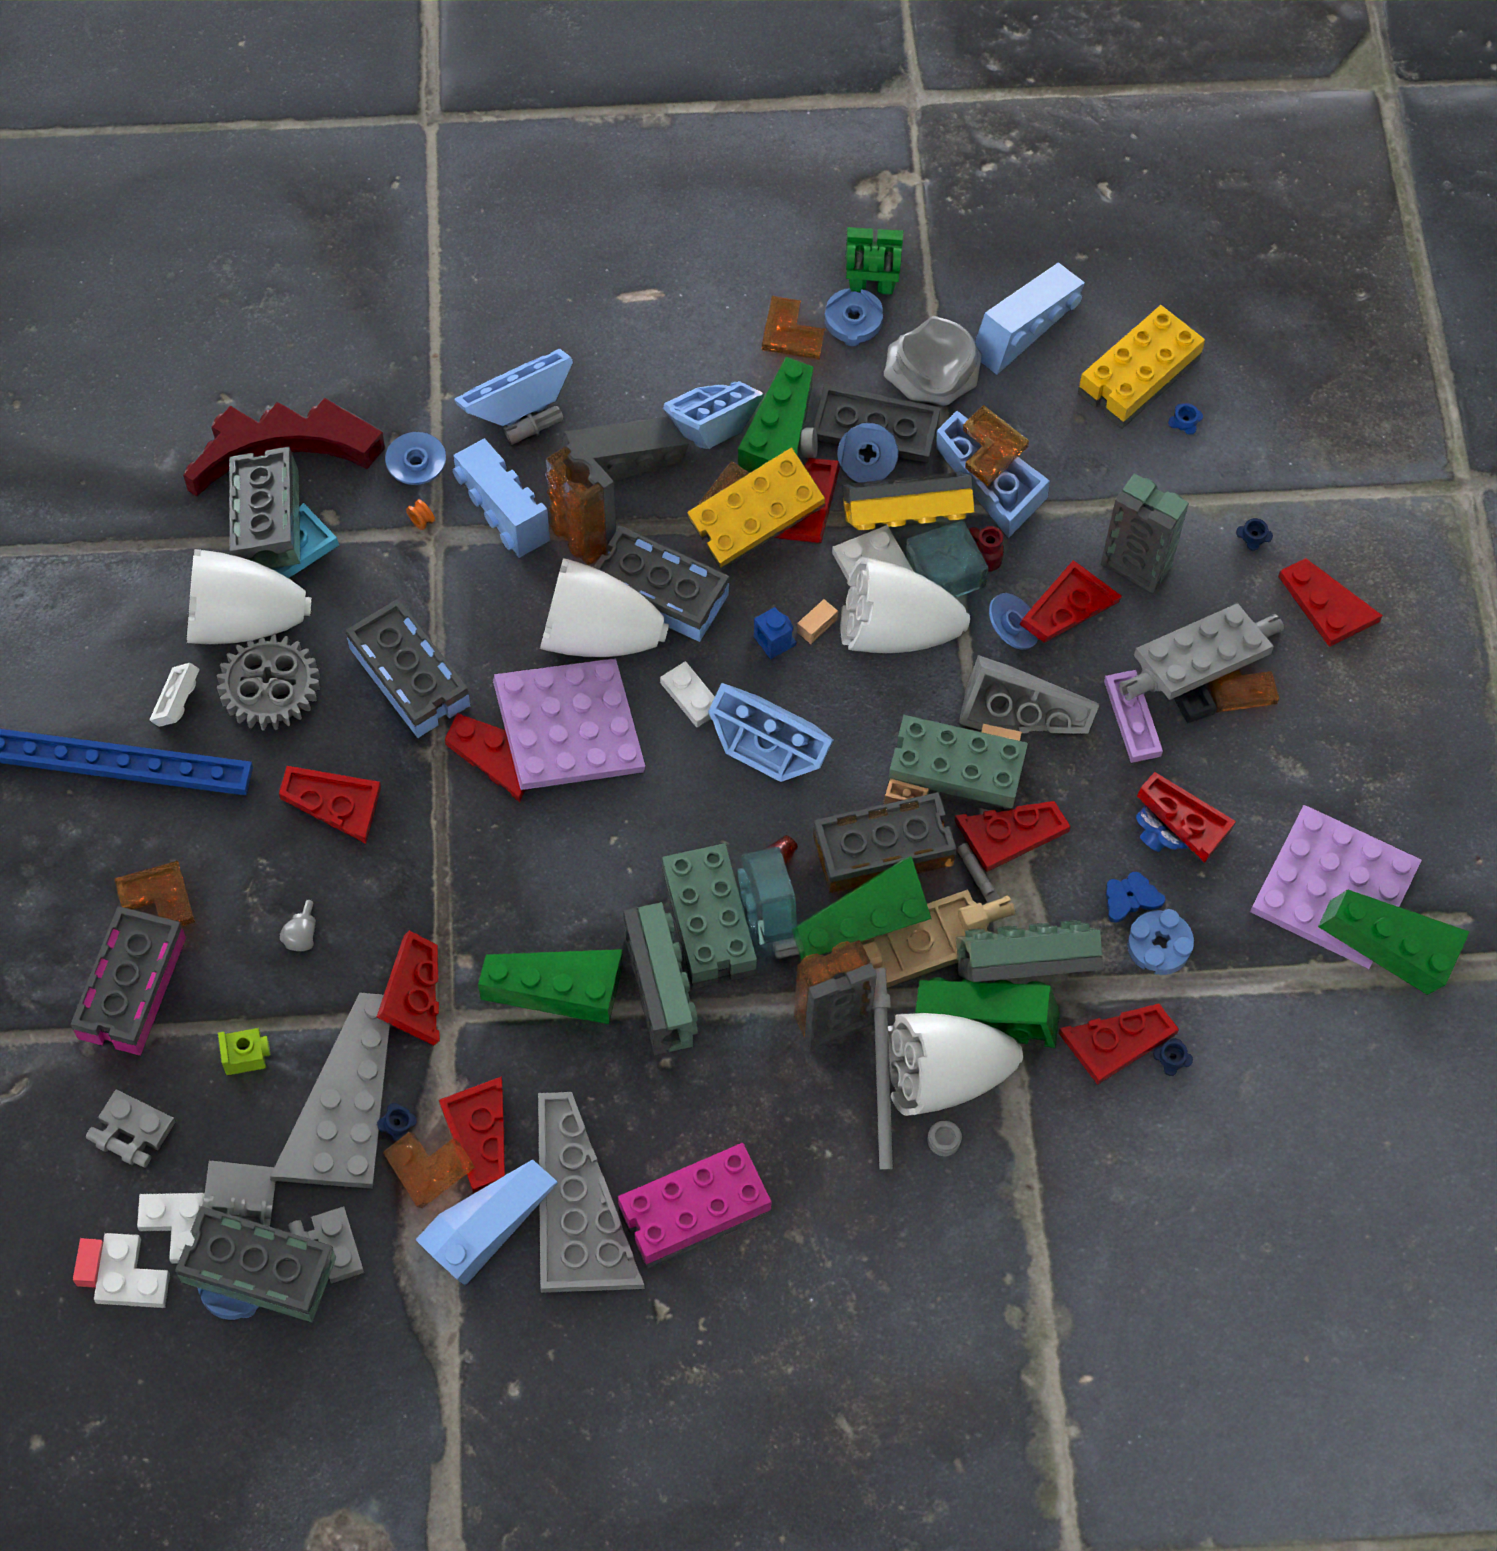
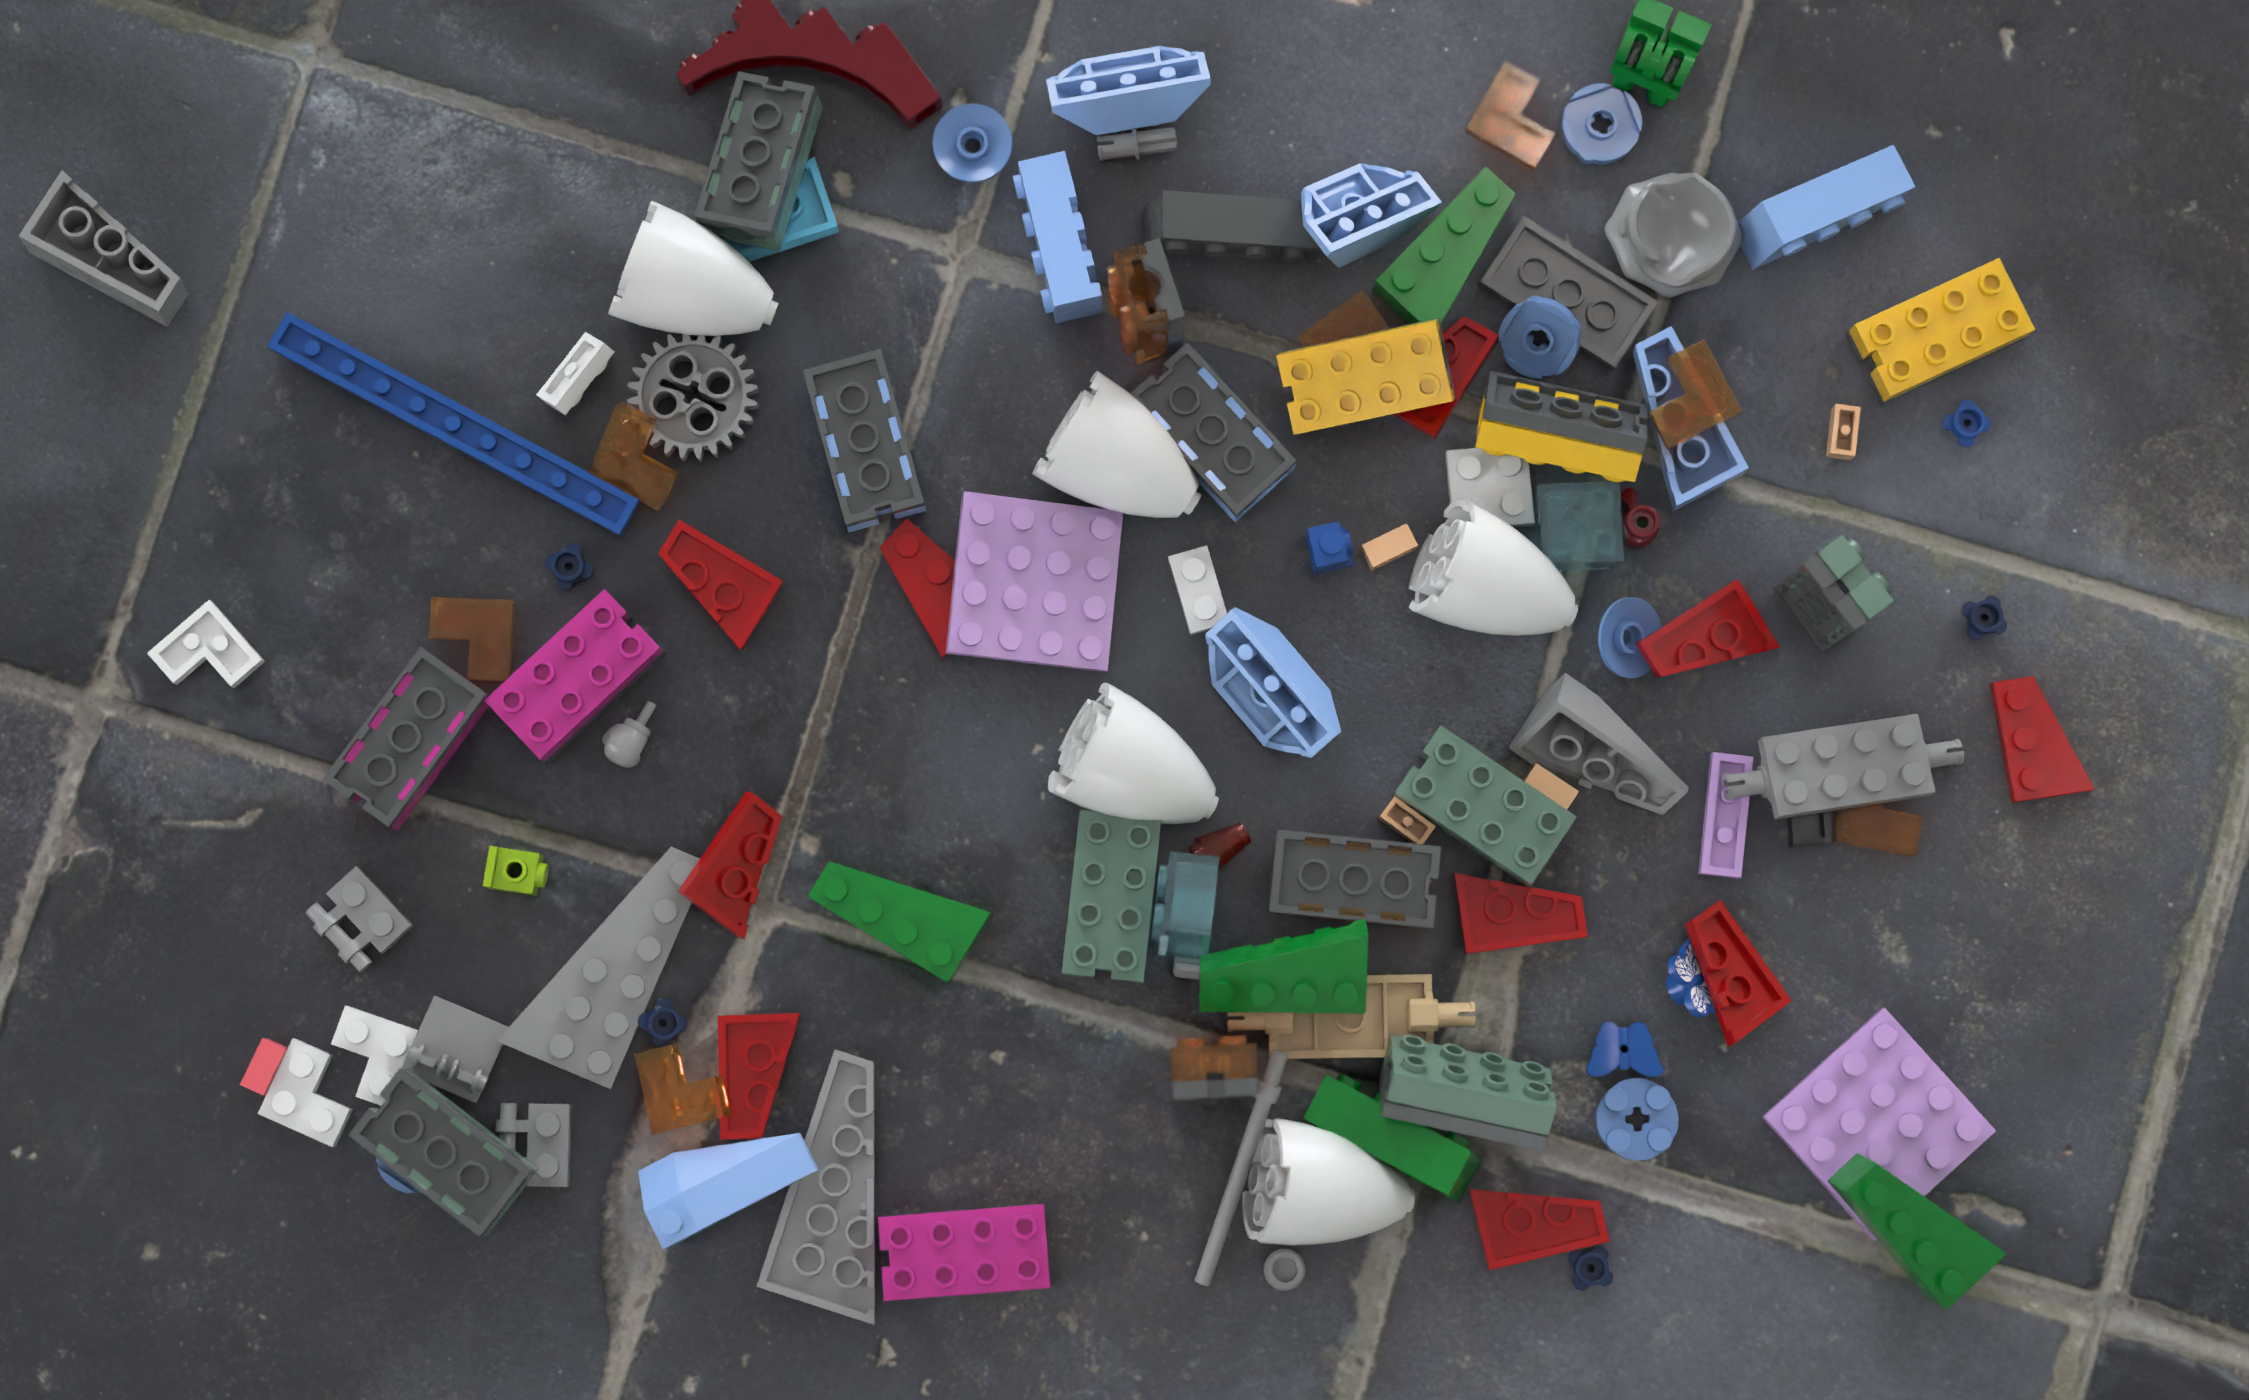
camera: 20 degrees right, 20 degrees up
orange bush [406,499,435,530] -> none
sand green piece [623,902,698,1055] -> none
light grey tile [800,427,818,458] -> none
light grey wheel [957,843,1000,903] -> none
none -> dark pink piece [484,589,666,764]
none -> dark blue plate [545,543,593,591]
none -> clear orange plate [588,401,678,511]
none -> white cylinder [1048,683,1219,824]
none -> light nougat piece [1826,404,1861,461]

